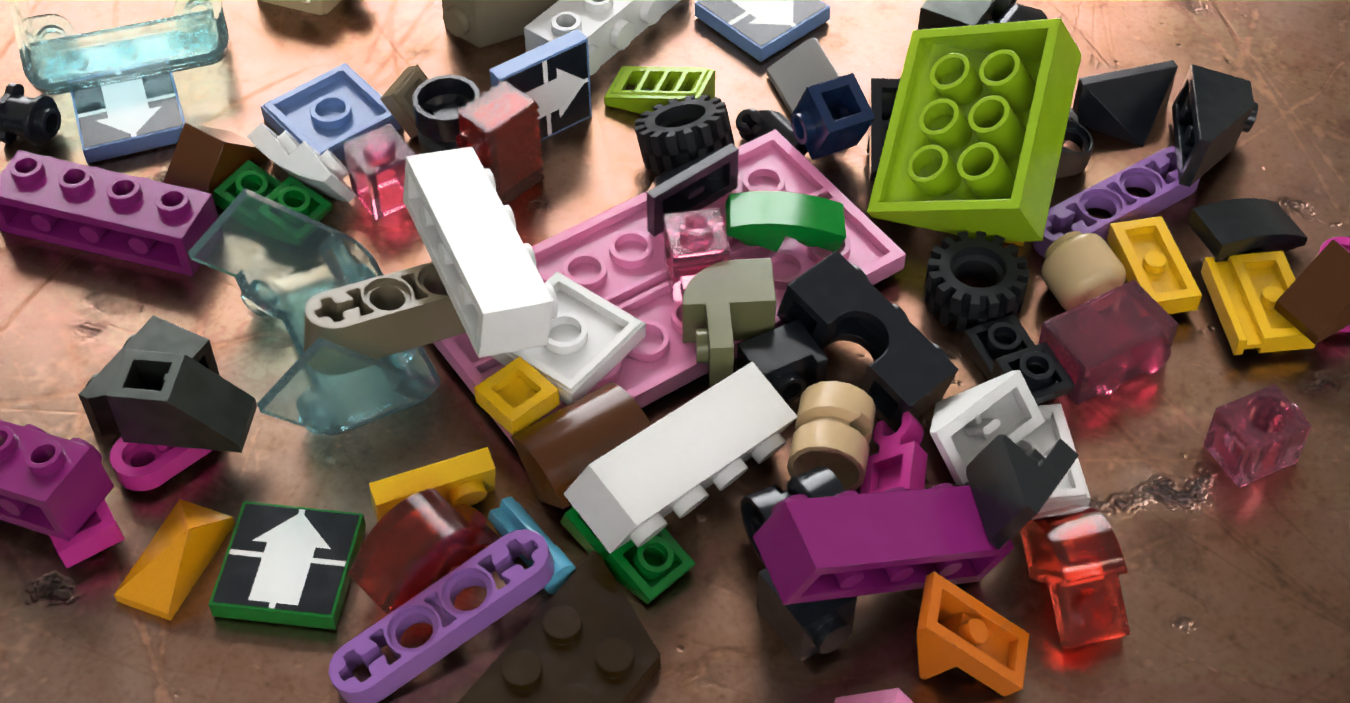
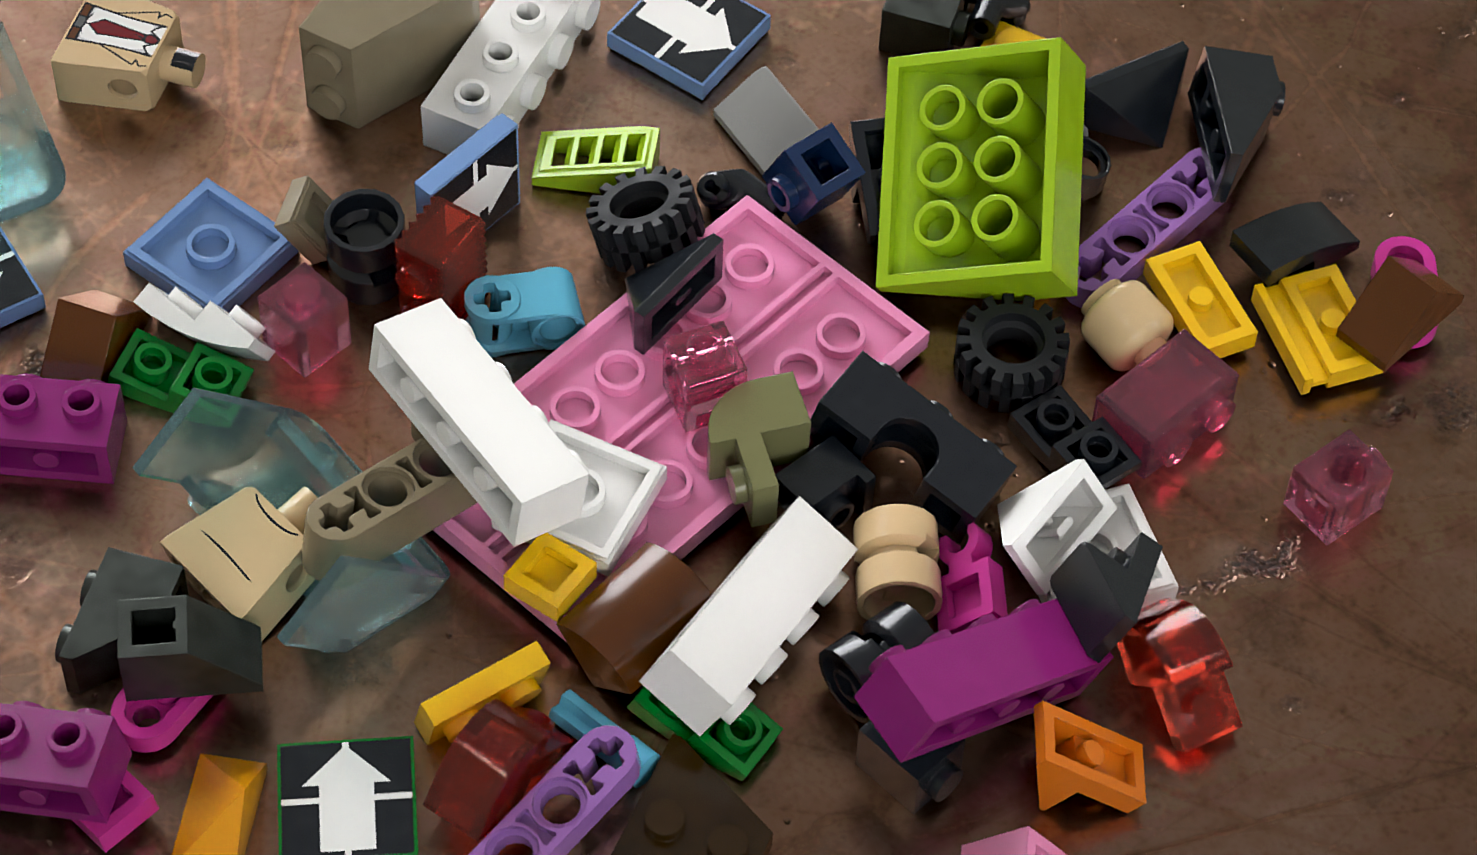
camera: 15 degrees left, 5 degrees up
green slope [726,191,846,252] -> none
none -> tan torso [160,486,318,641]
none -> medium azure piece [464,267,586,358]

